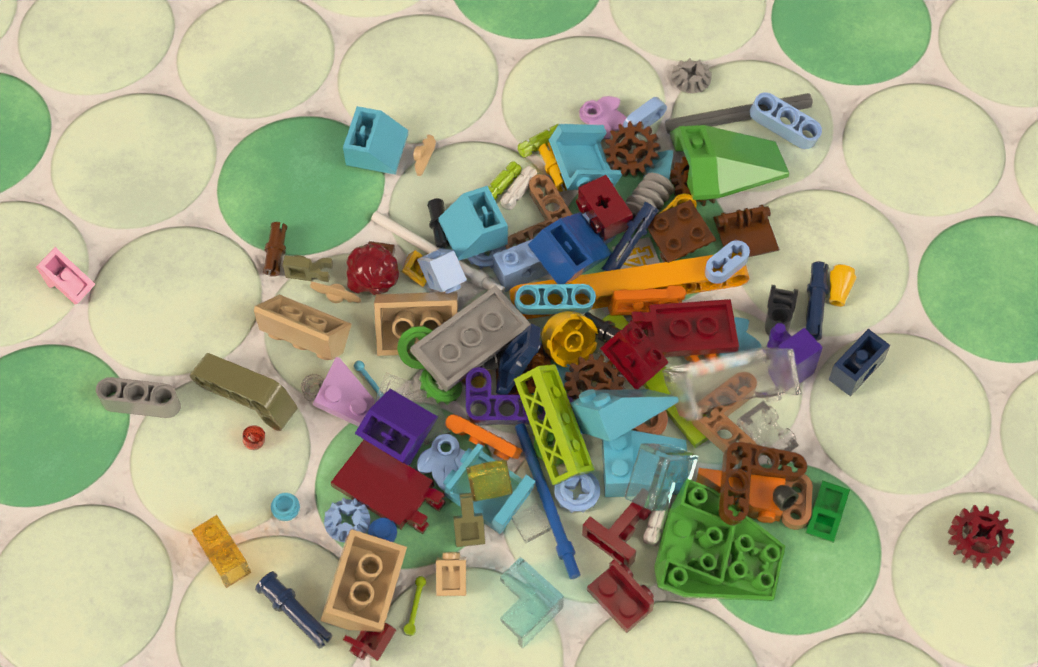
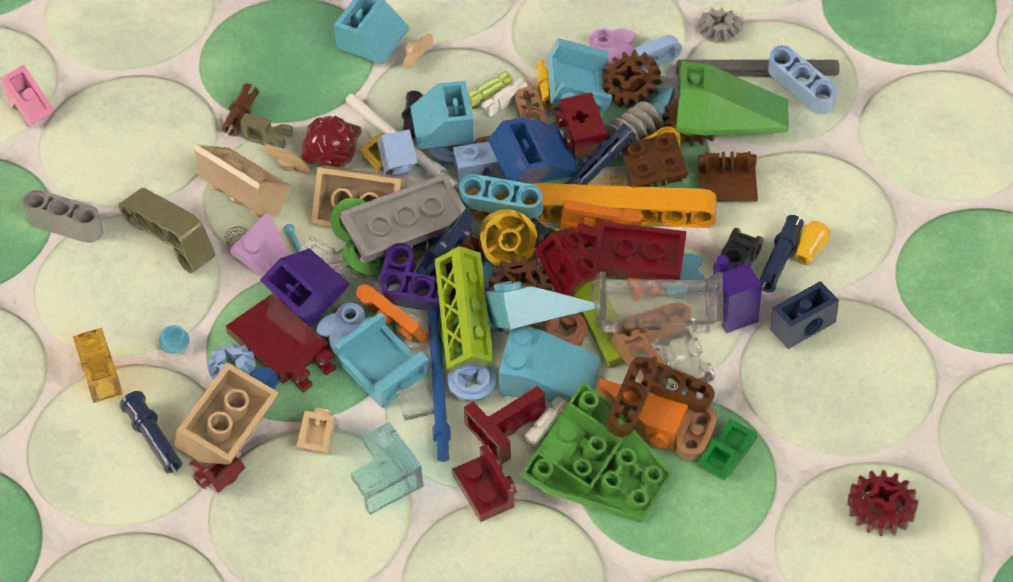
camera: 15 degrees right, 10 degrees down
clear red hinge [242,425,265,450] -> none
lime hinge [404,576,427,636] -> none
olive plate [453,492,486,547] -> none
clear yellow panel [466,460,513,502] -> none
lime axle [517,124,559,158] -> none
clear light blue panel [625,443,698,511] -> none
light blue beam [705,240,750,284] -> none
pearl dark grey hinge [773,485,799,511] -> none

